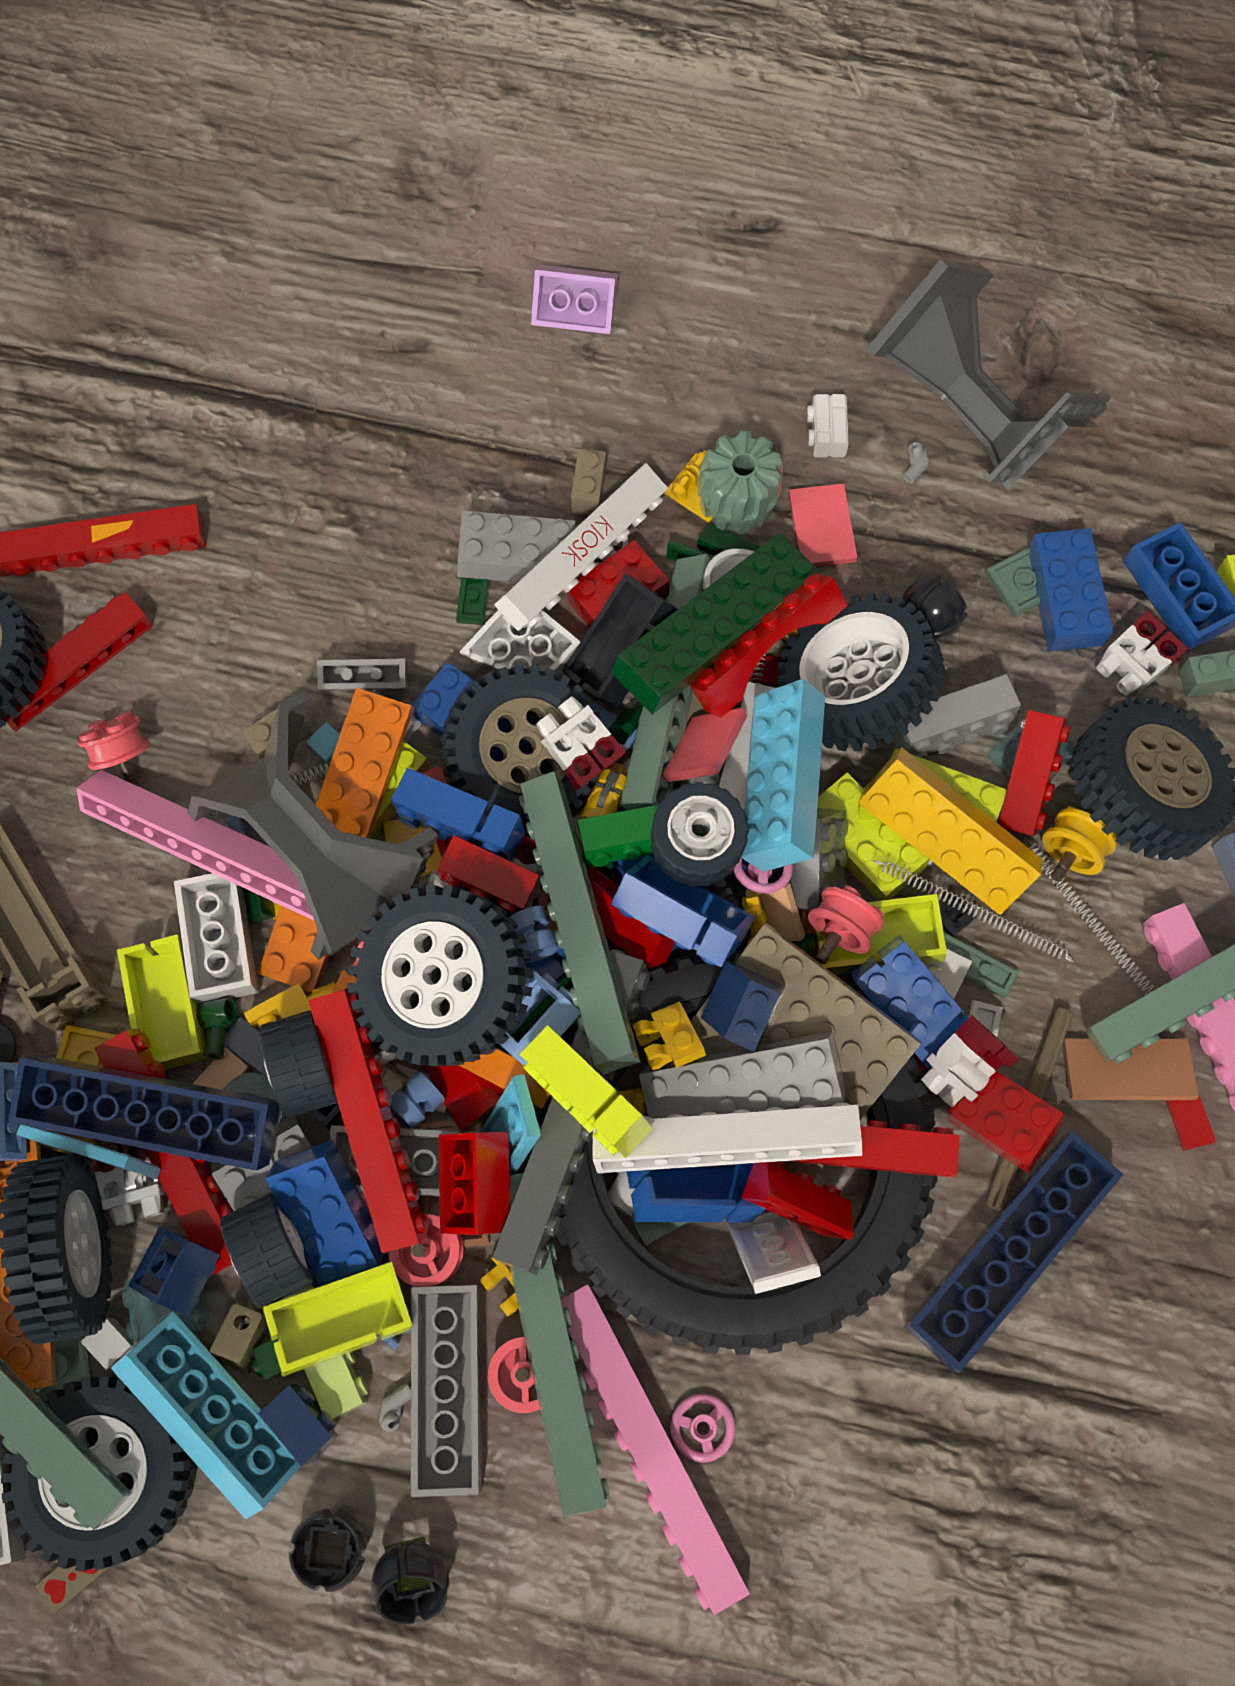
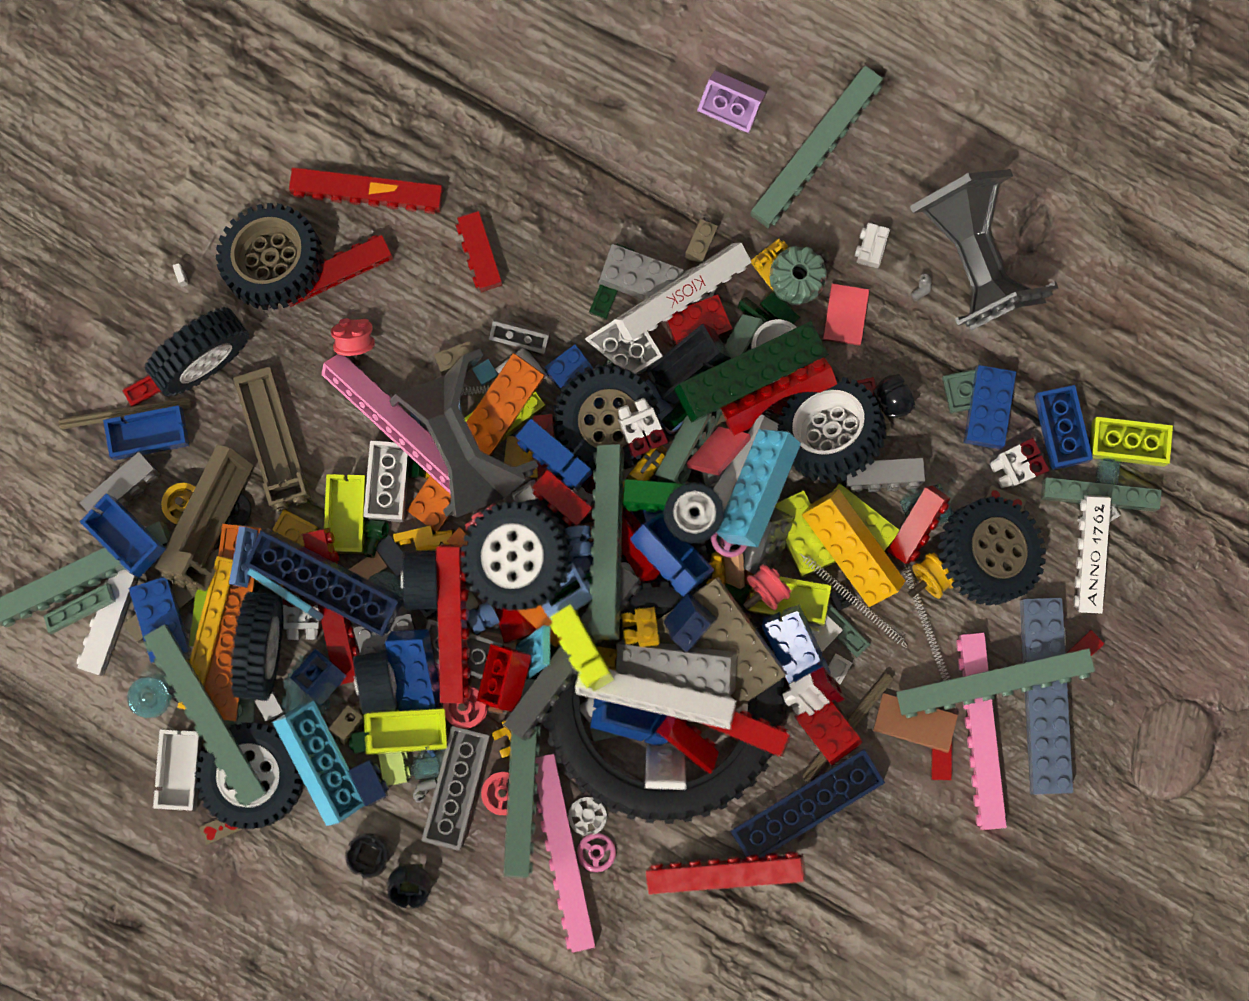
camera: 15 degrees right, 10 degrees up
none -> clear light blue brick [410,757,440,780]
none -> red brick [455,211,503,292]
none -> white piece [568,797,607,836]
none -> red brick [645,852,806,894]
none -> sand green brick [751,66,883,229]

